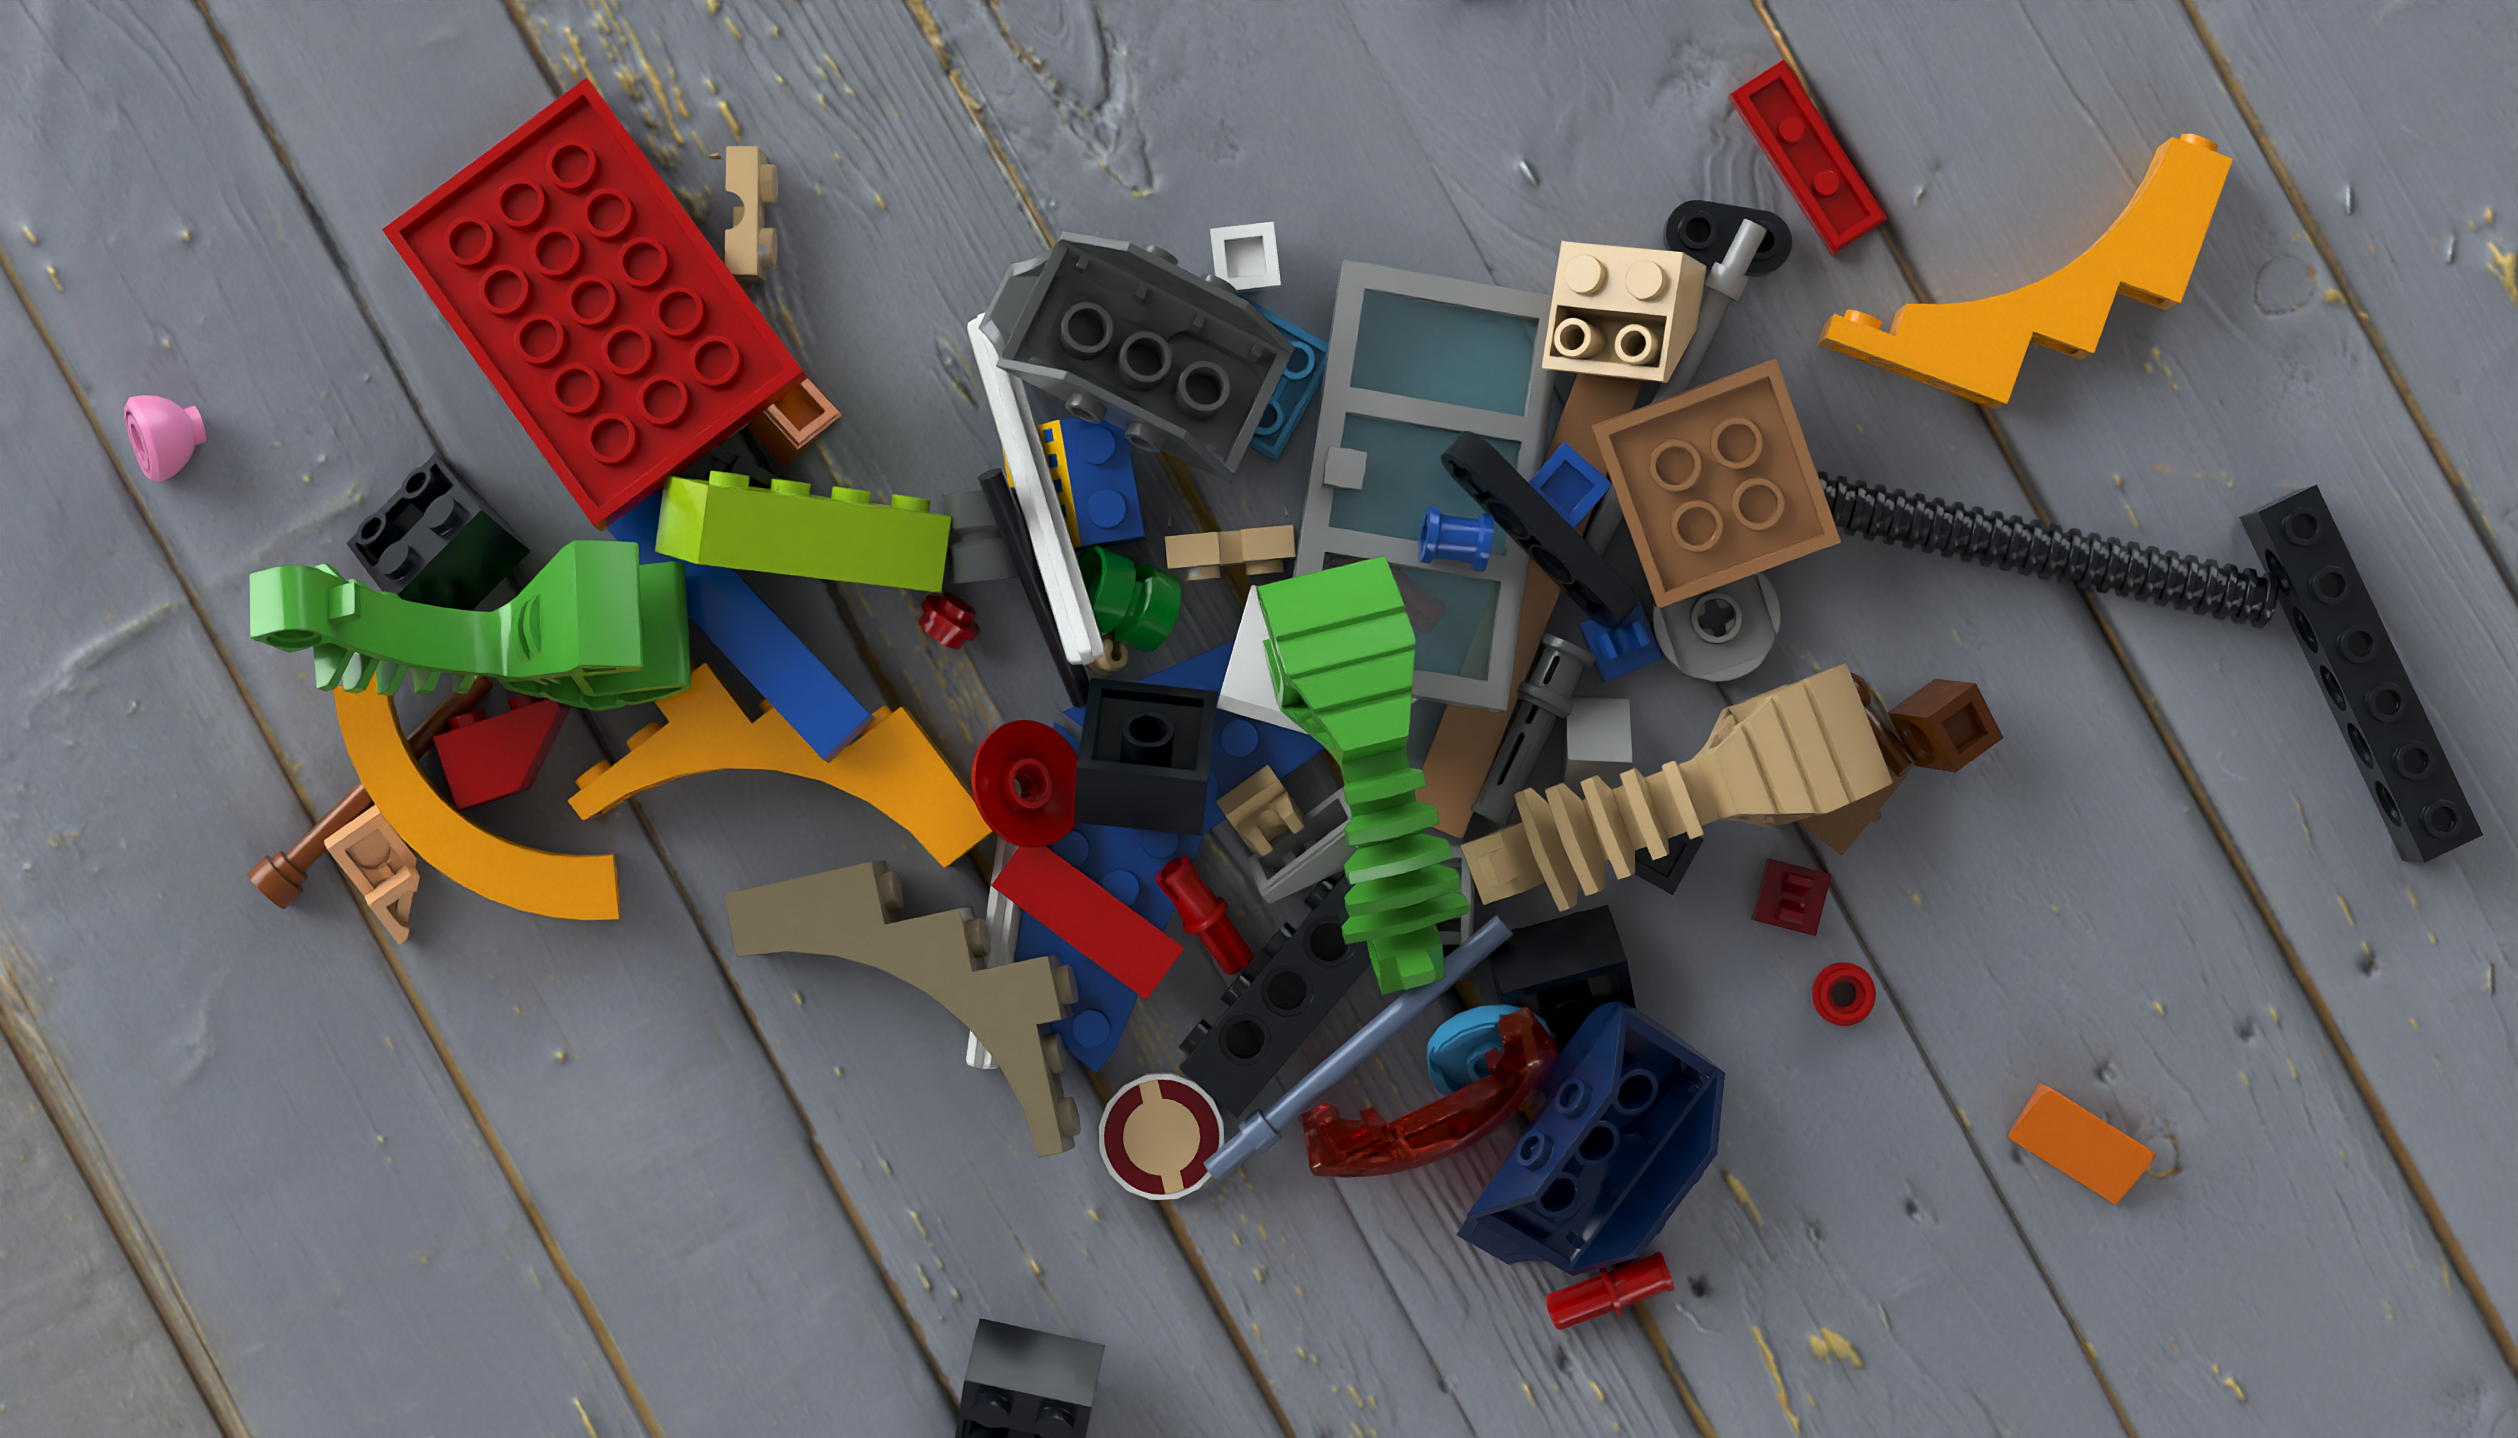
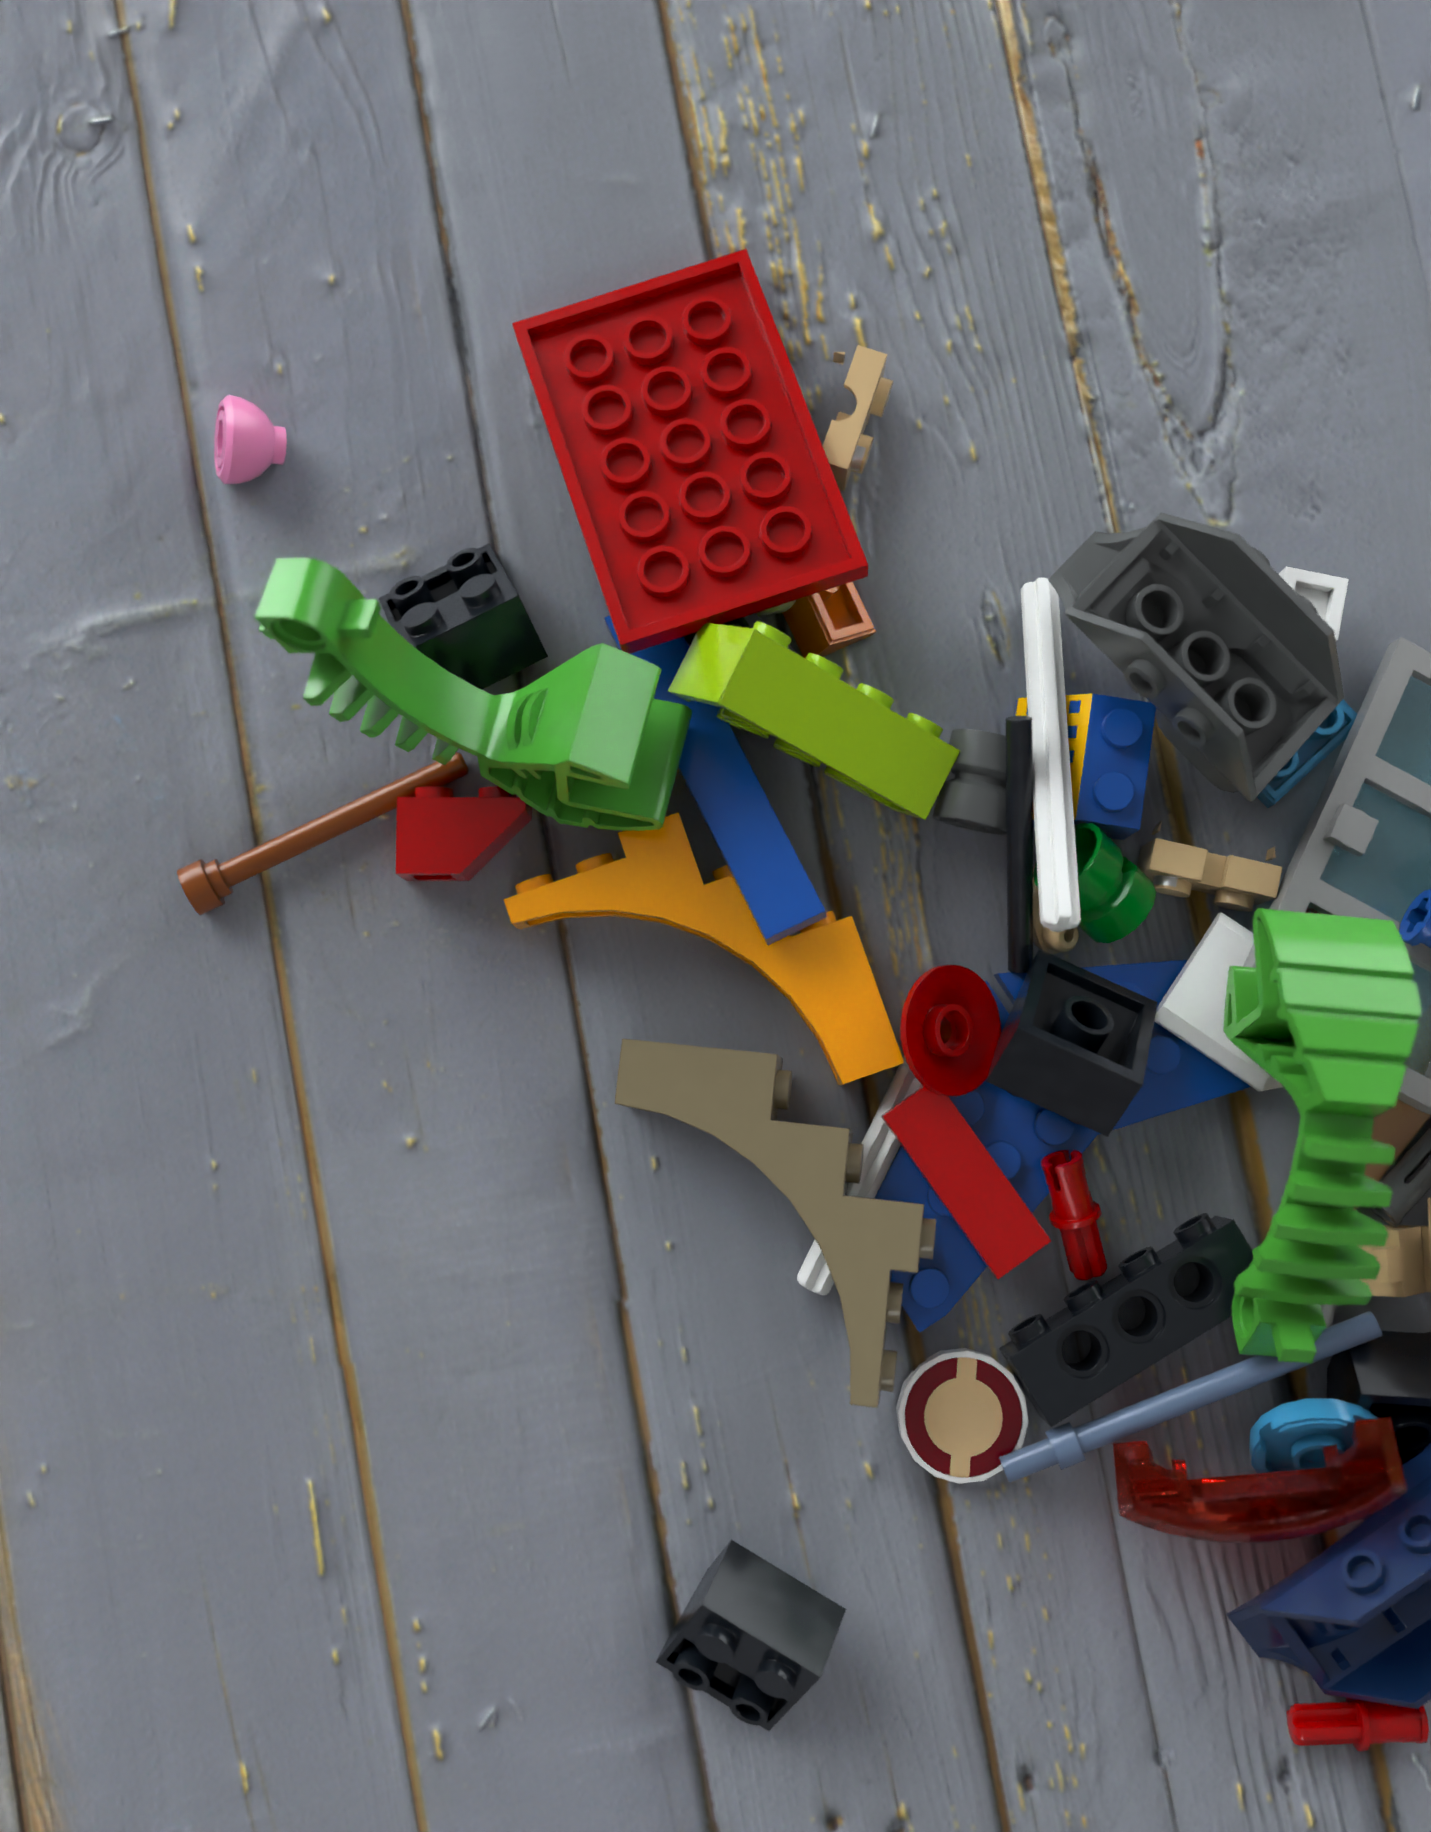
camera: 25 degrees right, 5 degrees down
light nougat slope [324,805,420,945] -> none
light orange arch [333,670,622,920] -> none
red plate [918,592,980,650] -> none
tan tile [1216,765,1305,857] -> none
light grey slope [1247,787,1357,904] -> none

